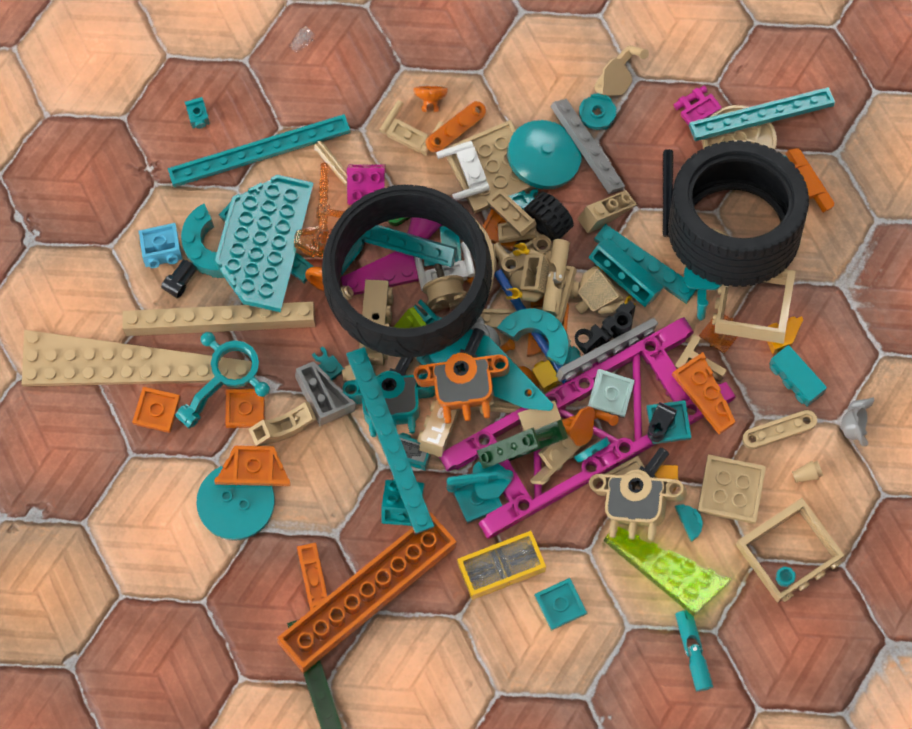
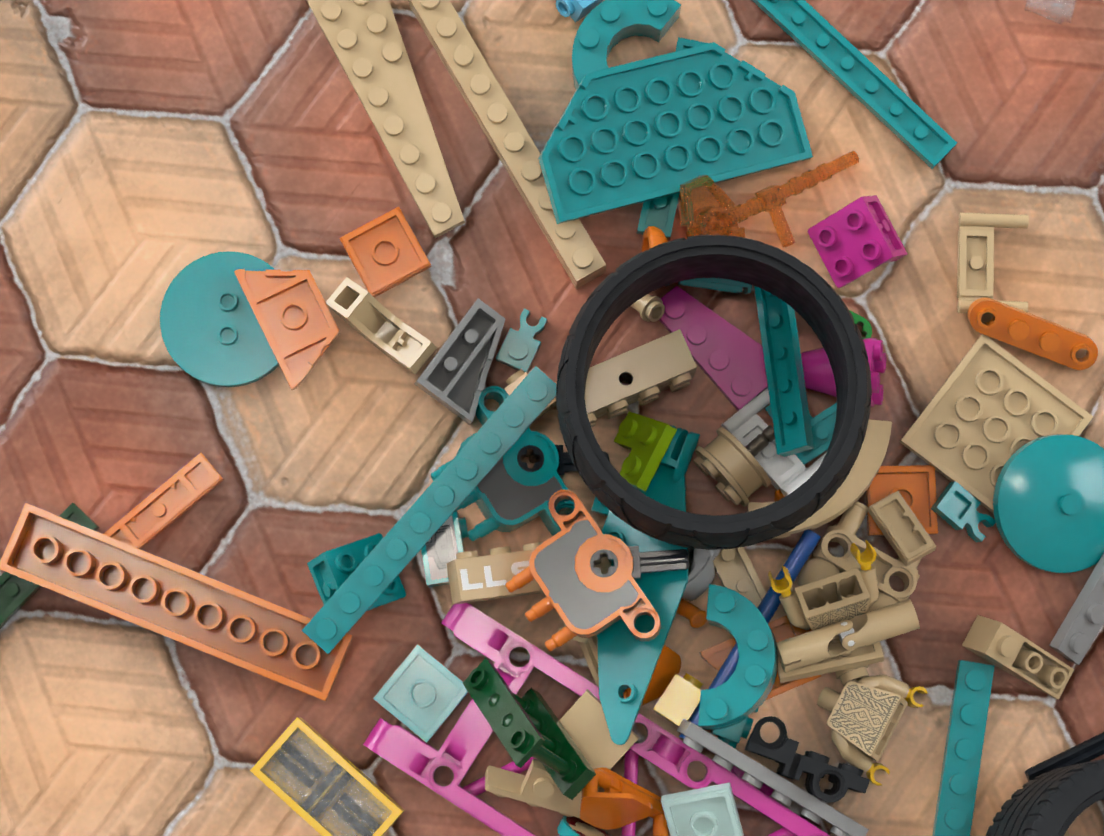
camera: 60 degrees right, 10 degrees up
orange plate [132,387,181,433] -> none
black piece [161,259,197,299] -> none
teal piece [175,332,270,429] -> none
tan axle [314,141,347,186] -> none
orange hair [414,86,448,112] -> none
white plate [436,141,490,201] -> none
teal piece [446,461,514,500] -> none
tan plate [486,189,536,236] -> none
black tyre [524,192,574,241] -> none
teal brick [588,238,664,307] -> none

